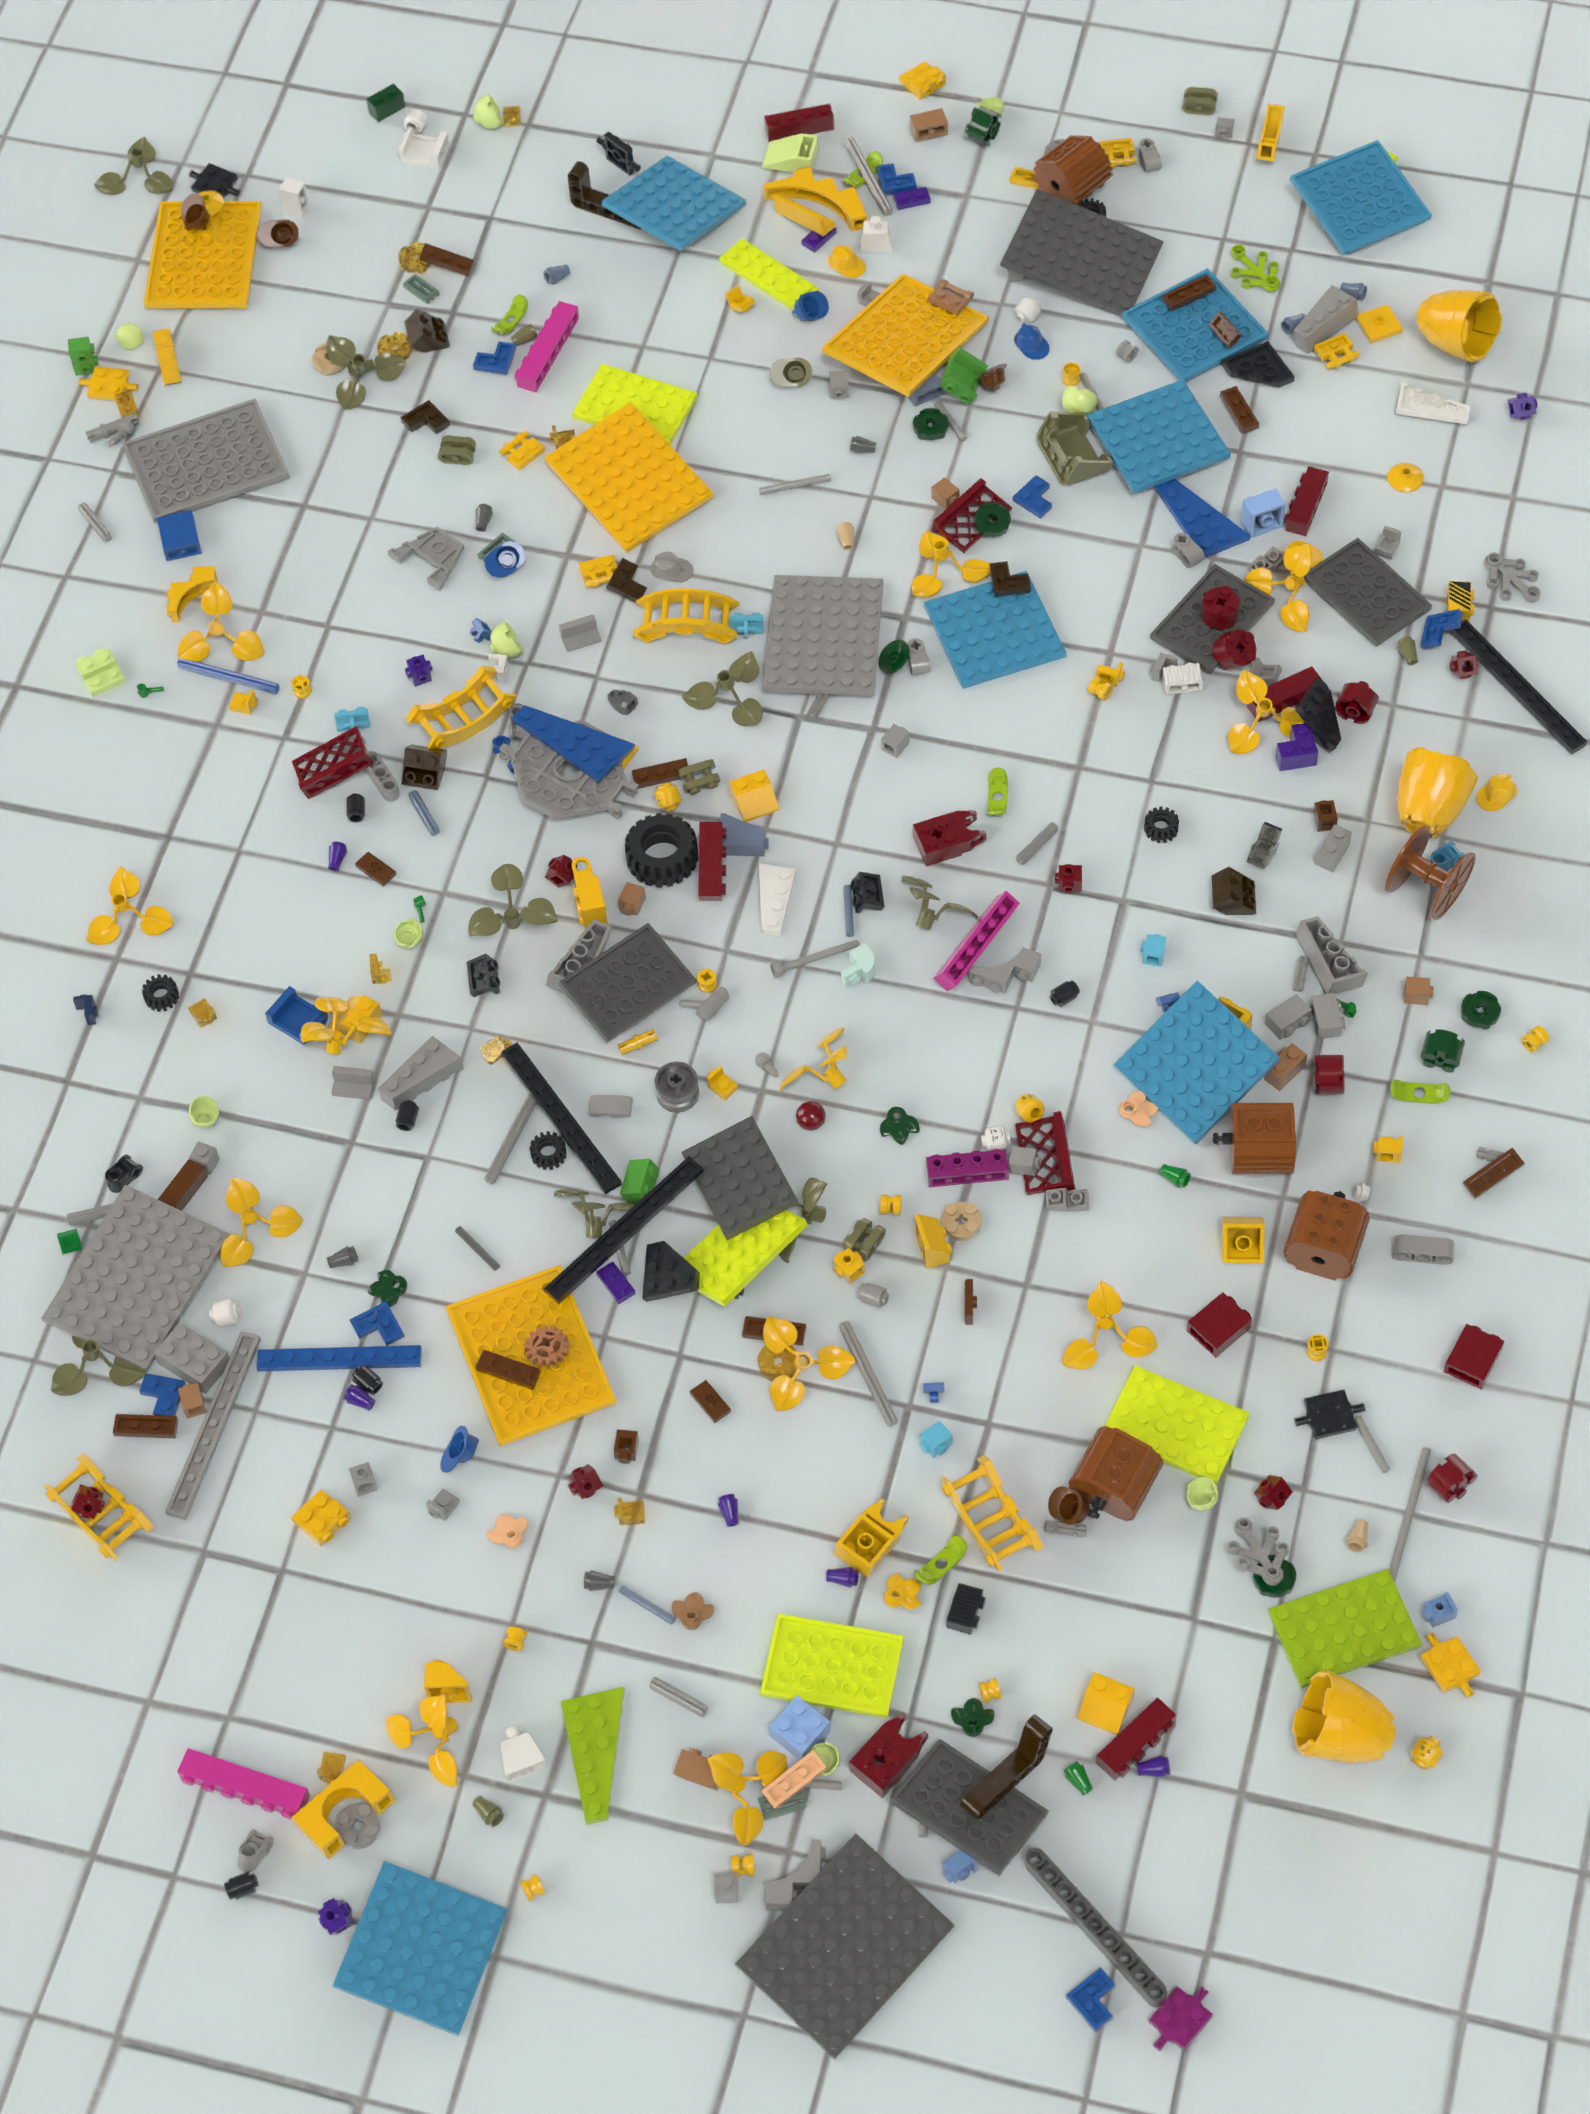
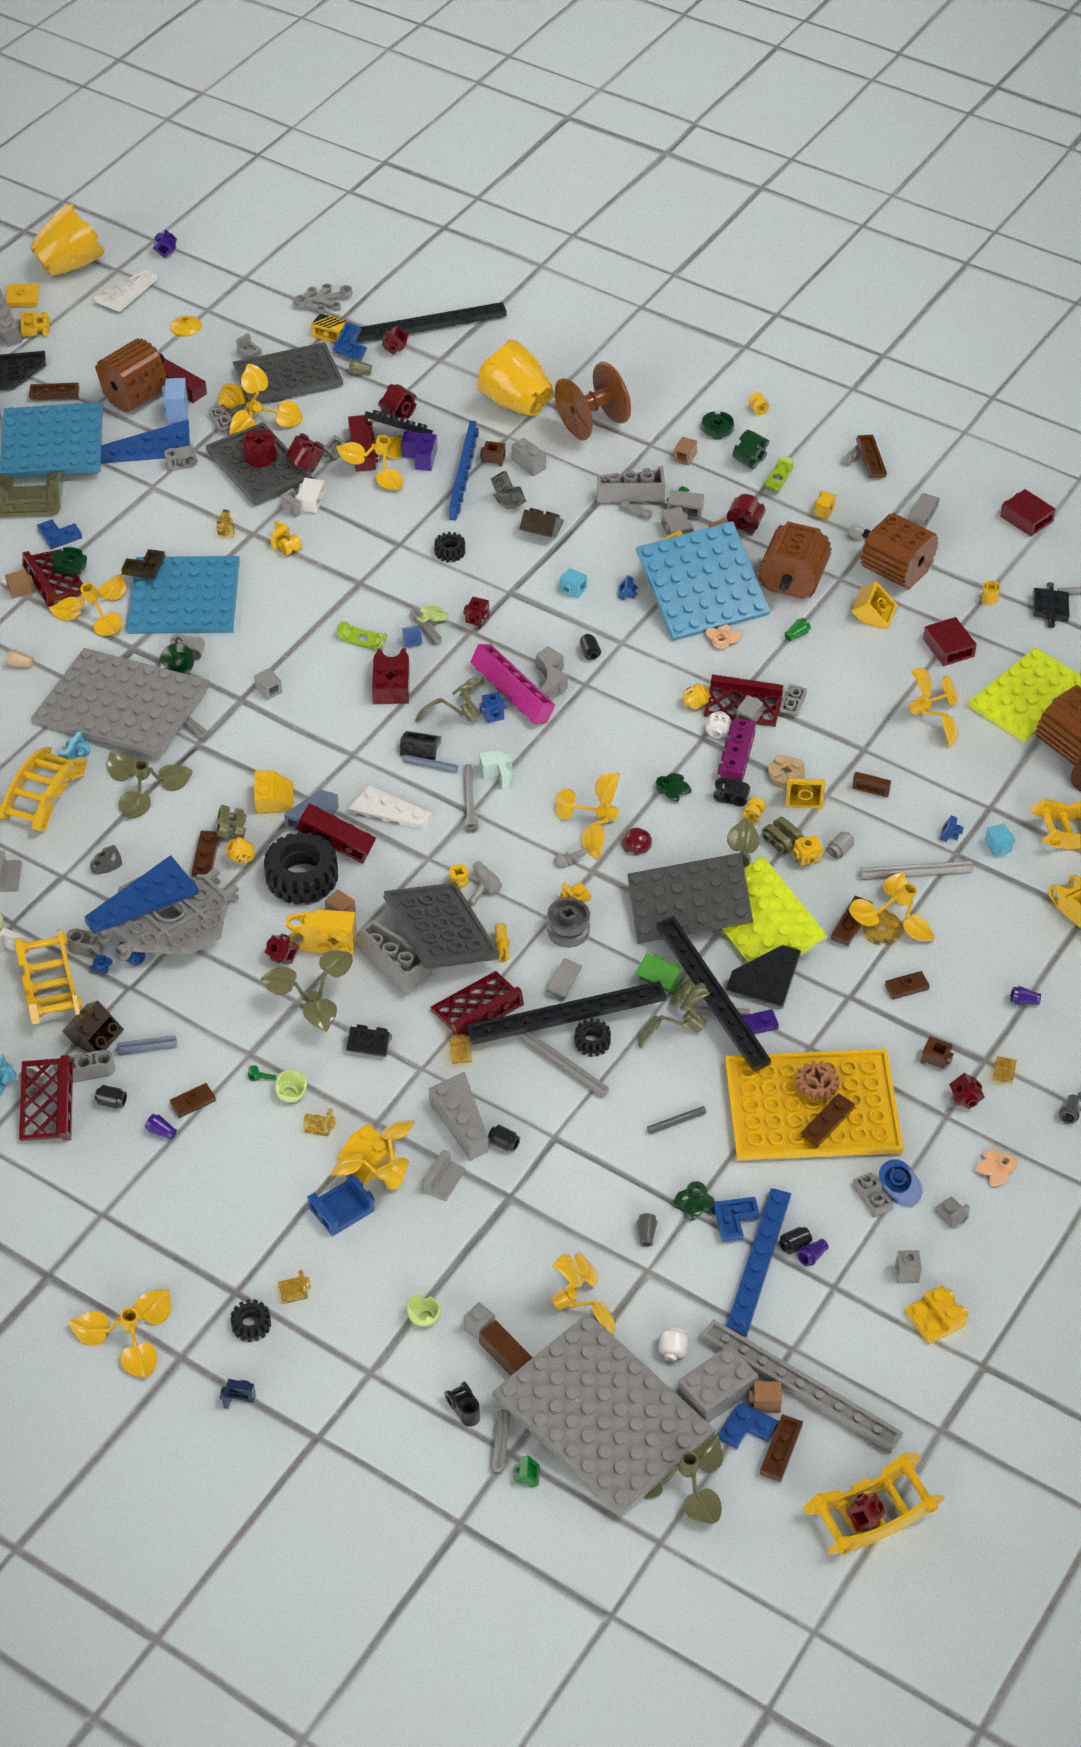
camera: 75 degrees left, 10 degrees down
none -> dark orange piece [95,338,167,412]
none -> clear yellow bracket [217,509,235,538]
none -> blue tile [402,625,423,647]
none -> yellowish green plate [417,605,449,623]
none -> dark red fence [430,971,524,1041]
none -> blue plate [449,420,479,521]
none -> blue brick [479,692,507,723]
none -> black piece [713,778,750,807]
none -> light grey slope [853,1172,893,1217]

